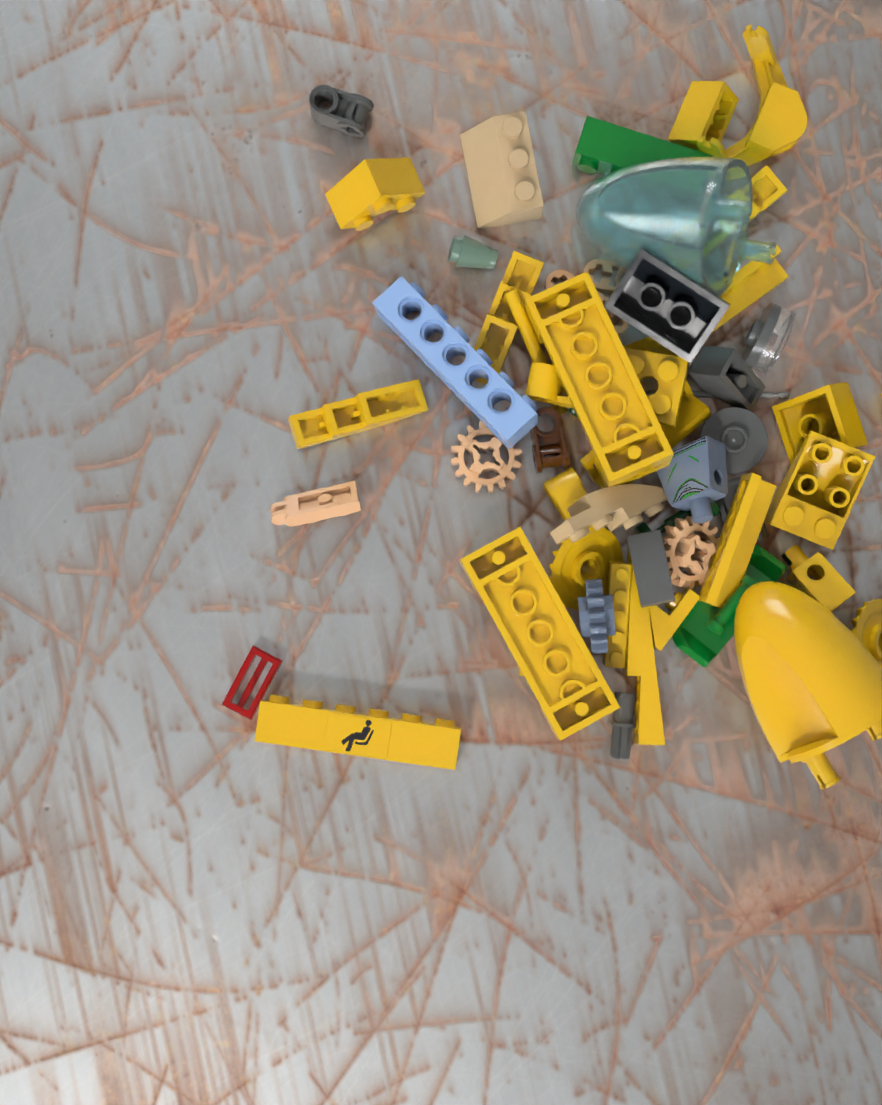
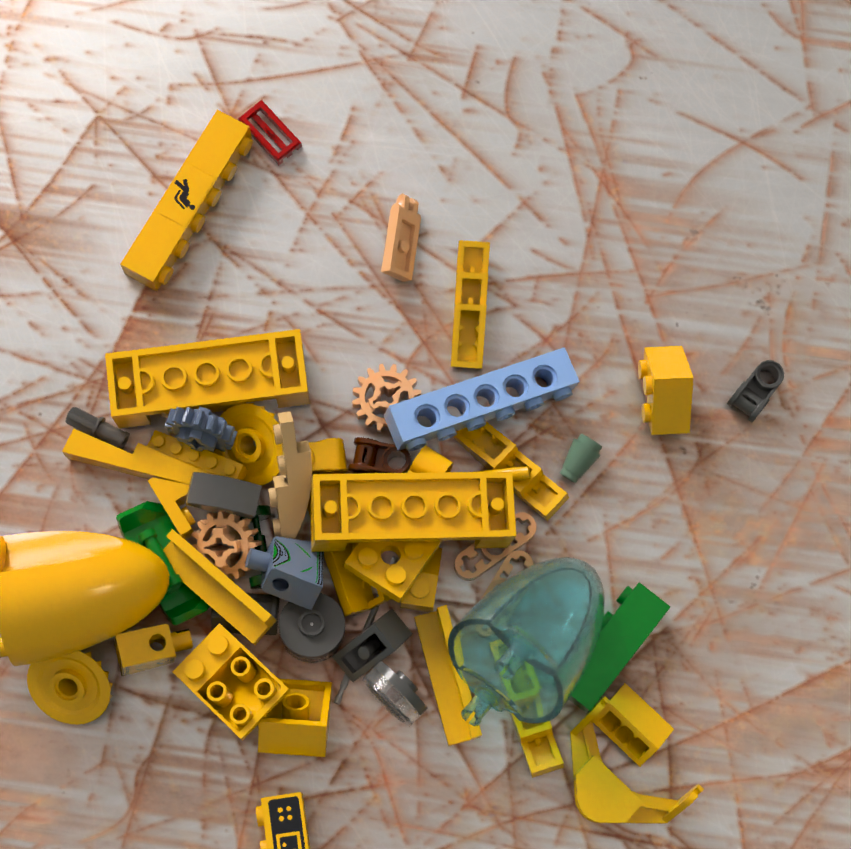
camera: 105 degrees right, 10 degrees down
tan slope [460,110,544,230] -> none
black slope [604,248,731,364] -> none

